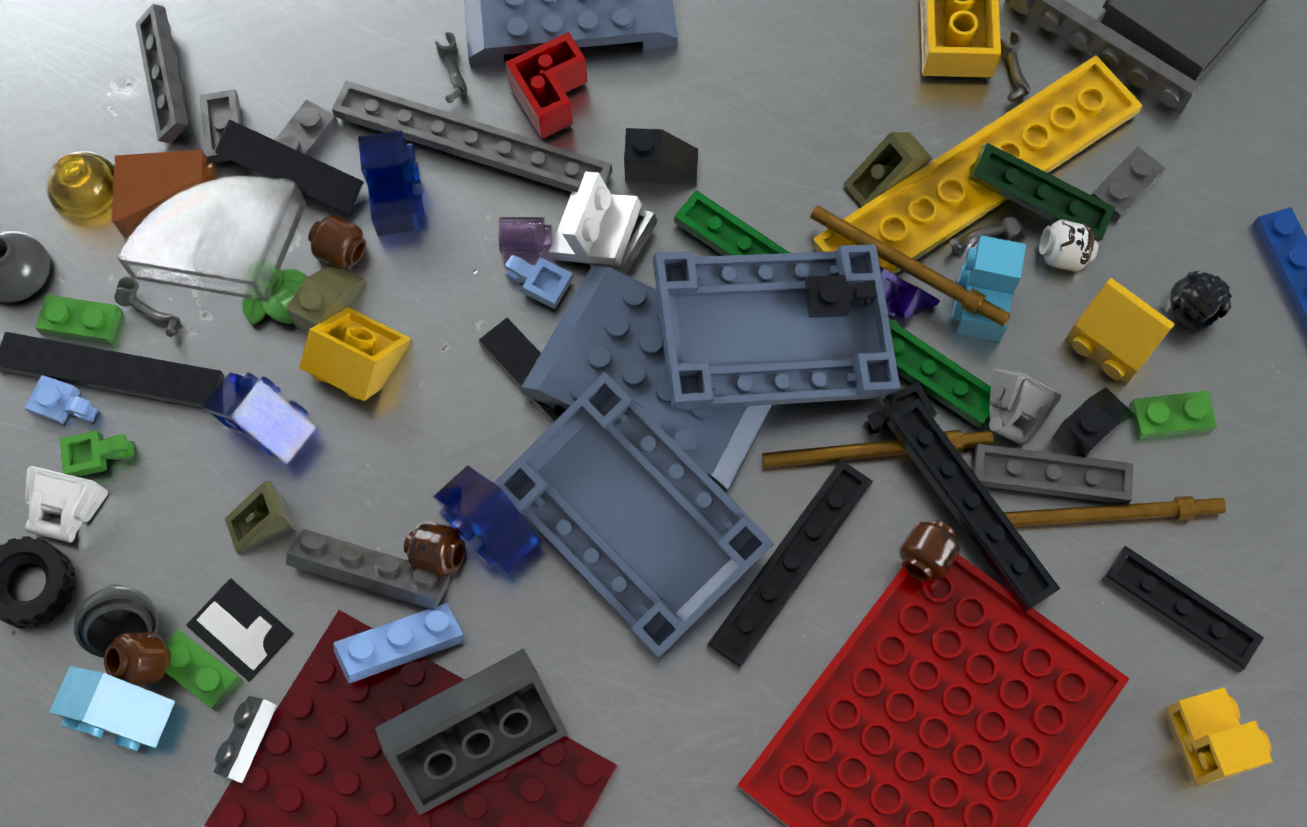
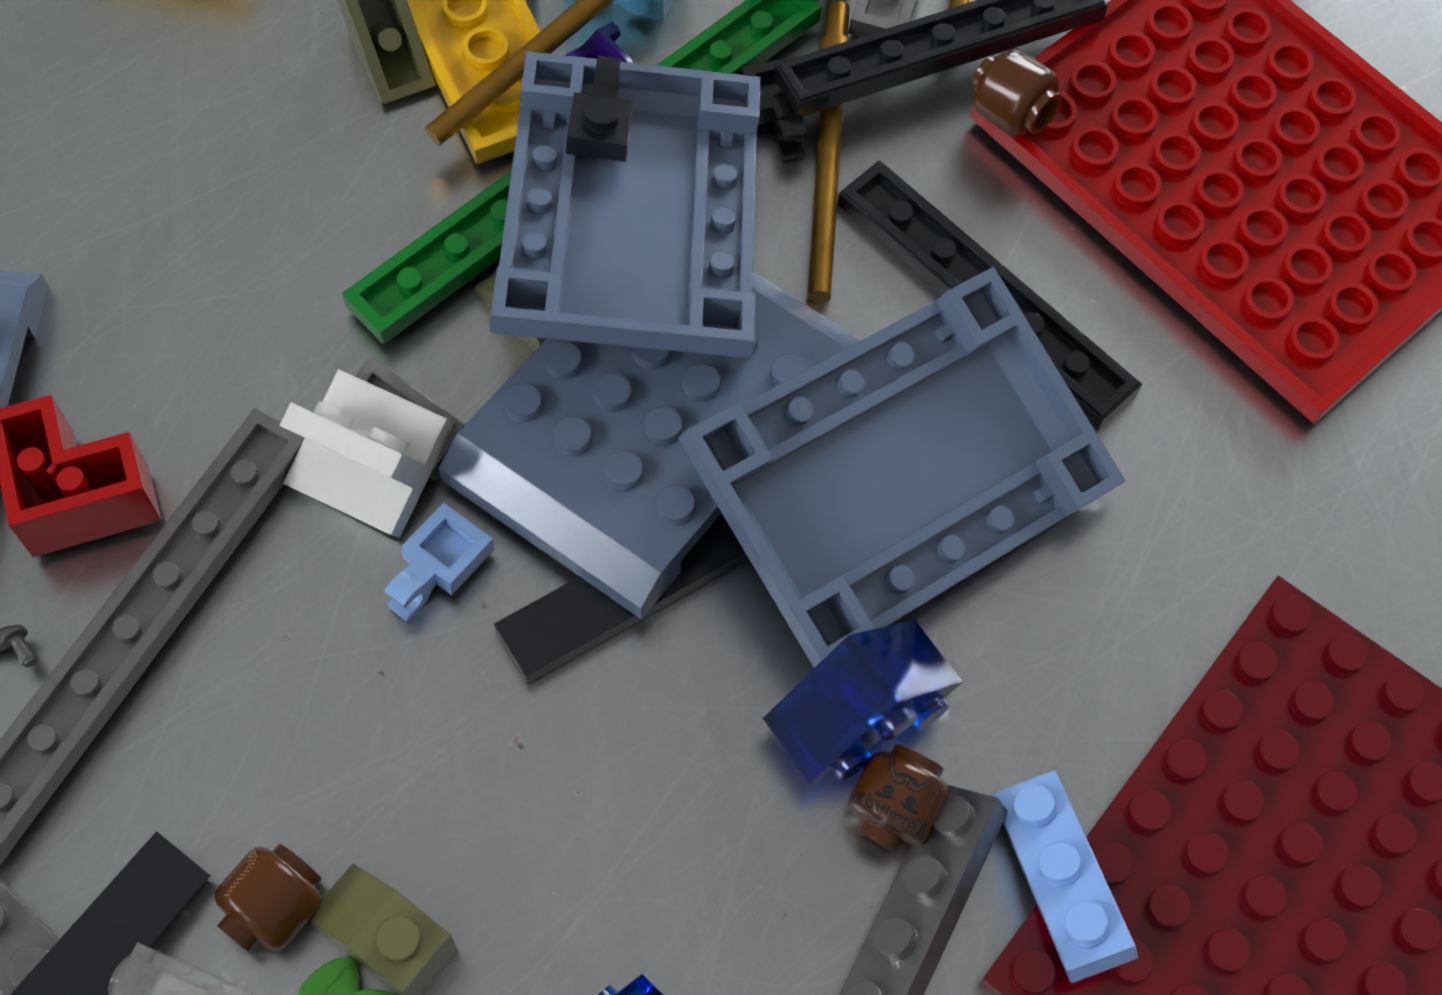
camera: 85 degrees left, 5 degrees down
yellow slope [299,307,412,401] -> none
clear blue brick [358,130,426,236] -> none
dark grey slope [375,648,568,816] -> none
clear purple brick [499,217,553,254] -> none
black slope [624,128,698,184] -> none

